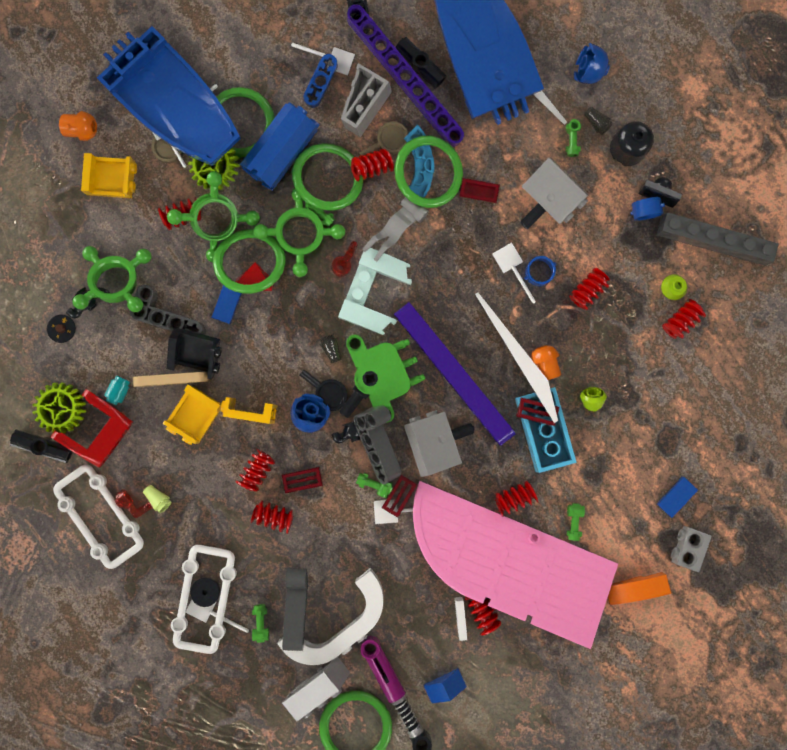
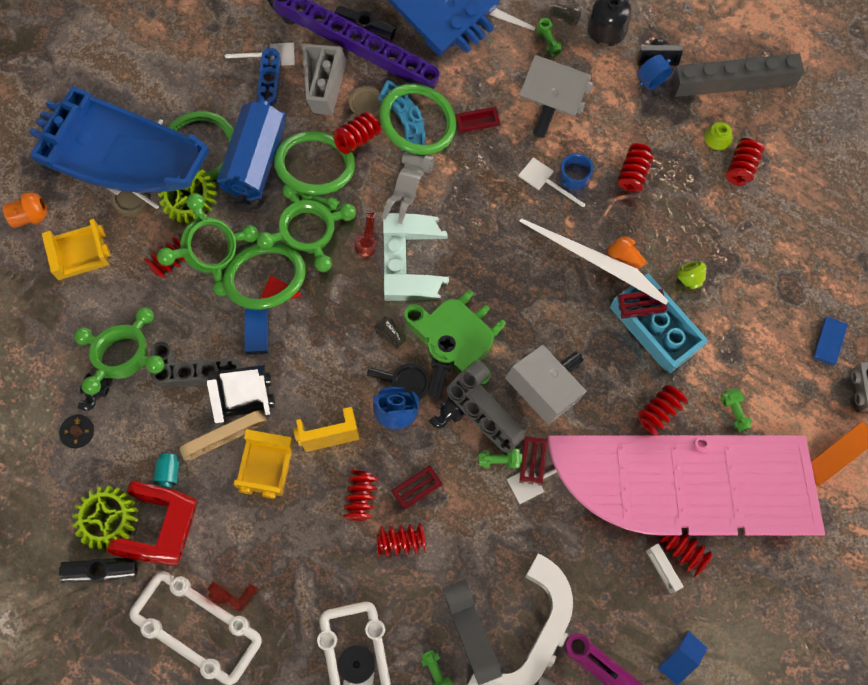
camera: 20 degrees left, 15 degrees down
yellowish green cone [143,485,172,513] -> none
dark purple beam [394,302,516,446] -> none

